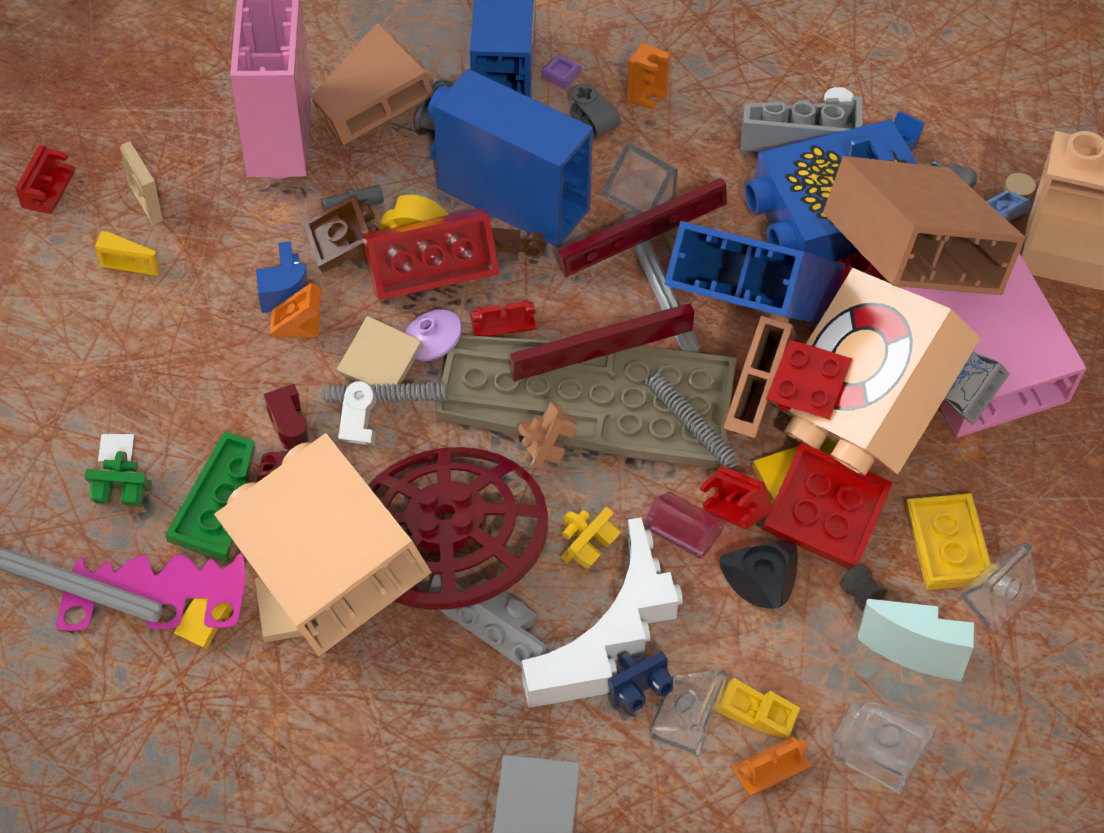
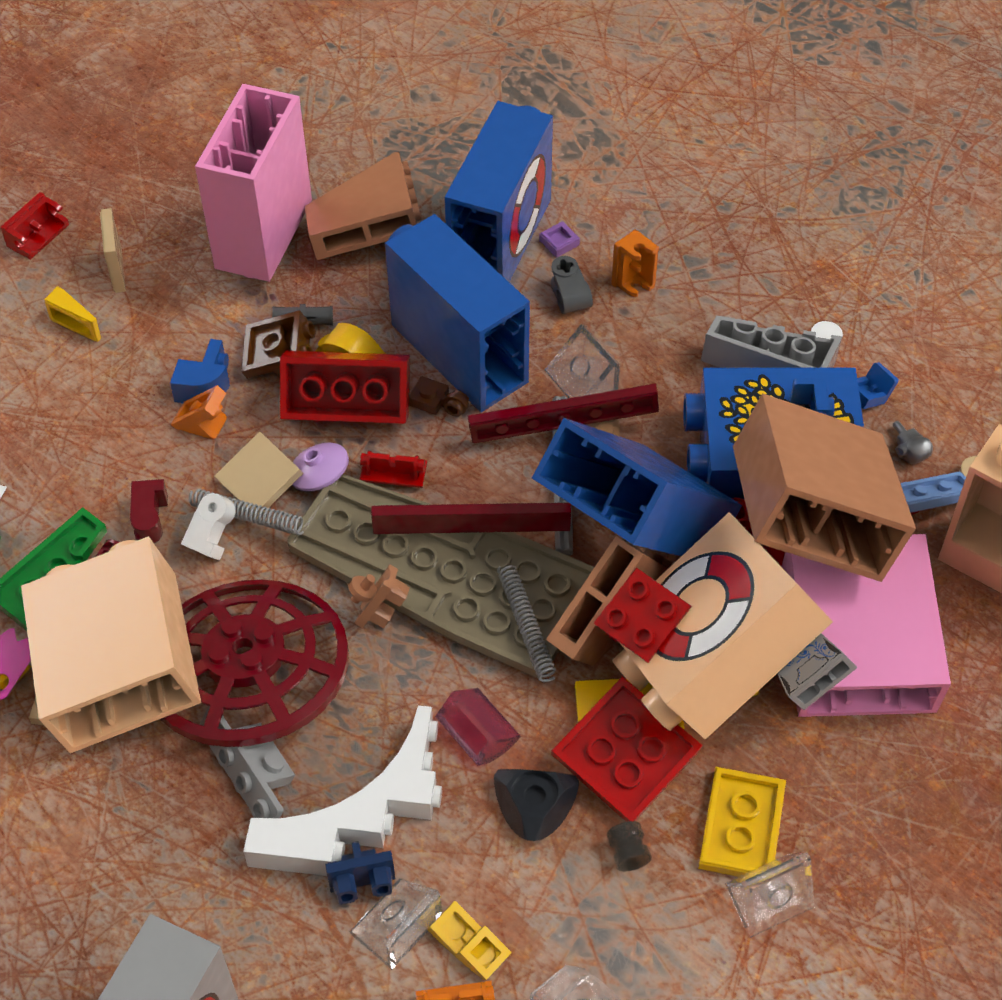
camera: 20 degrees right, 0 degrees up
yellow hips [560,506,621,569] -> none
red hinge [700,466,774,530] -> none
light aqua slope [858,599,974,681] -> none

